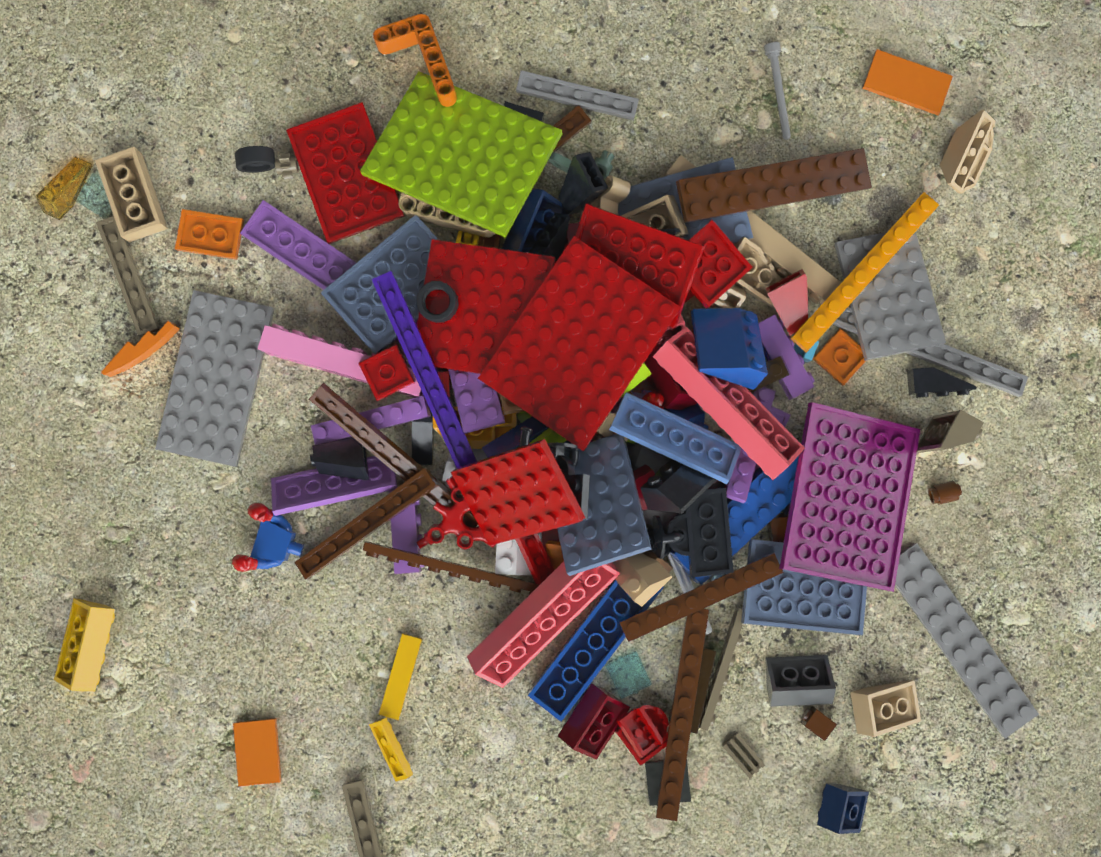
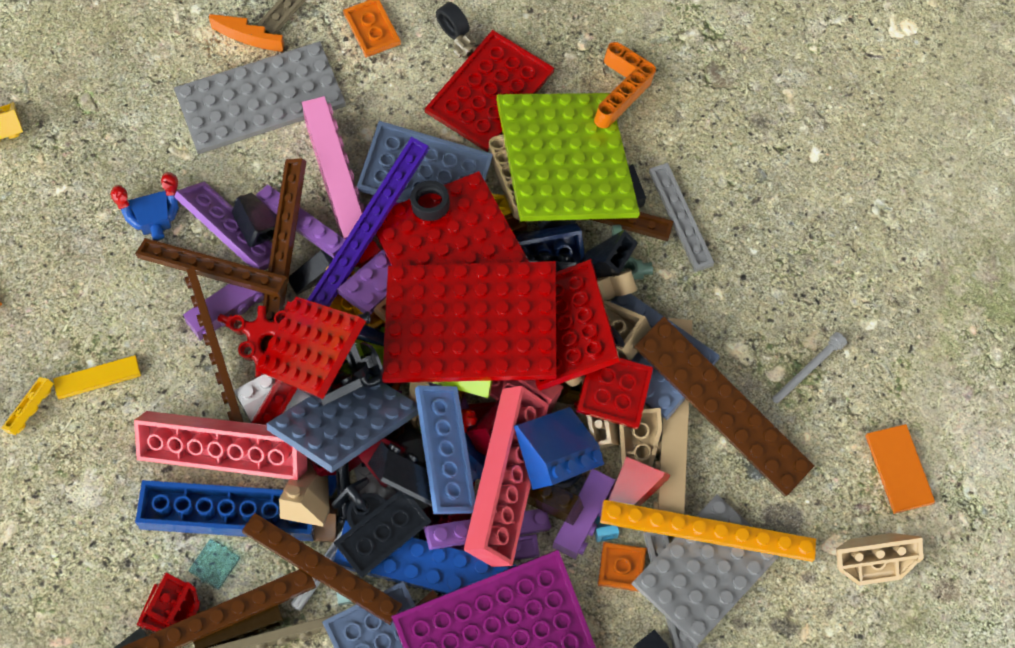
camera: 55 degrees right, 20 degrees down
medium lavender plate [240,200,356,290] -> none
red tile [358,344,415,401] -> none
dark red slope [558,683,631,760] -> none

